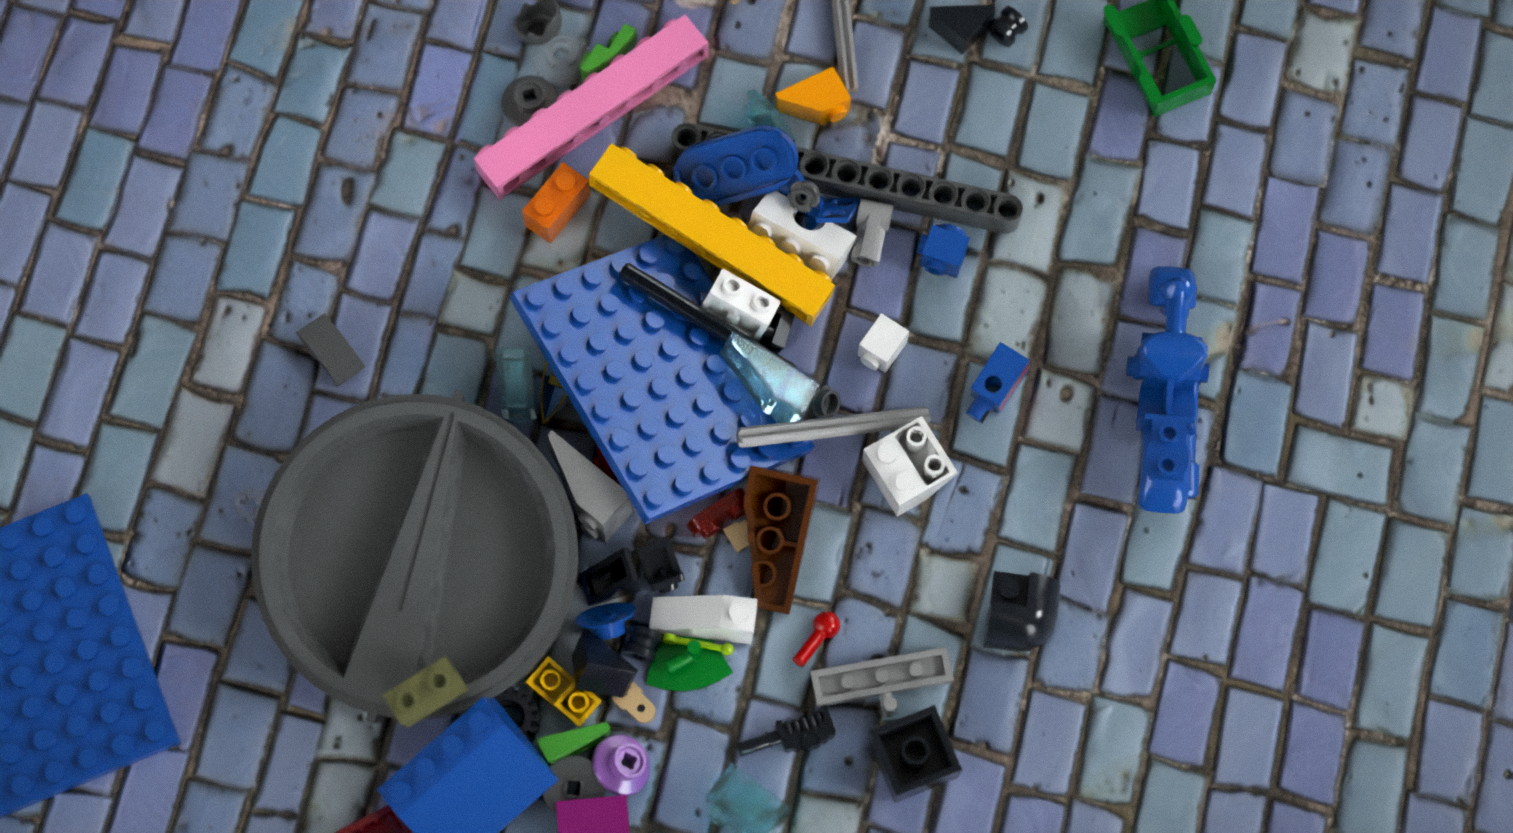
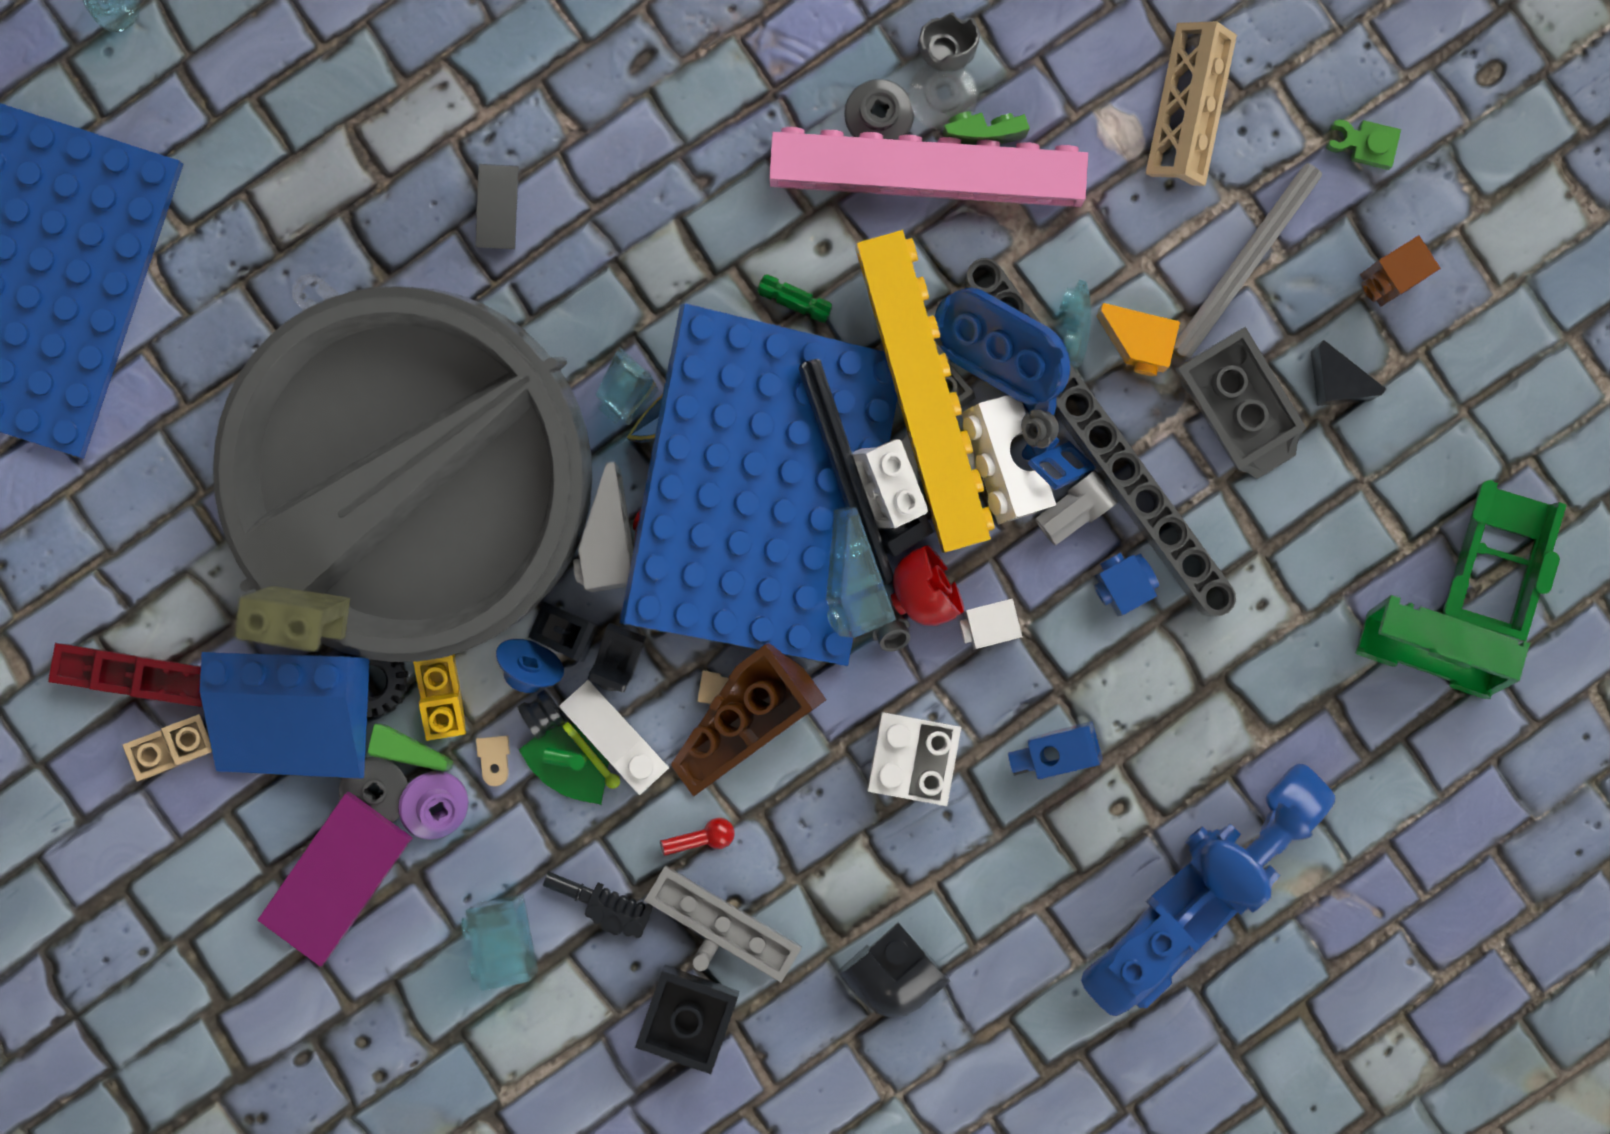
camera: 45 degrees right, 15 degrees up
orange brick [522,162,591,244] -> none
black slope [571,629,638,698] -> none
clear red plate [687,488,746,539] -> none
light grey axle [736,406,931,448] -> none
black wheel [987,6,1028,47] -> none
none -> green axle [757,274,832,323]
none -> red cylinder [890,545,964,626]
none -> dark grey slope [1175,327,1307,479]
none -> green piece [1355,595,1530,699]

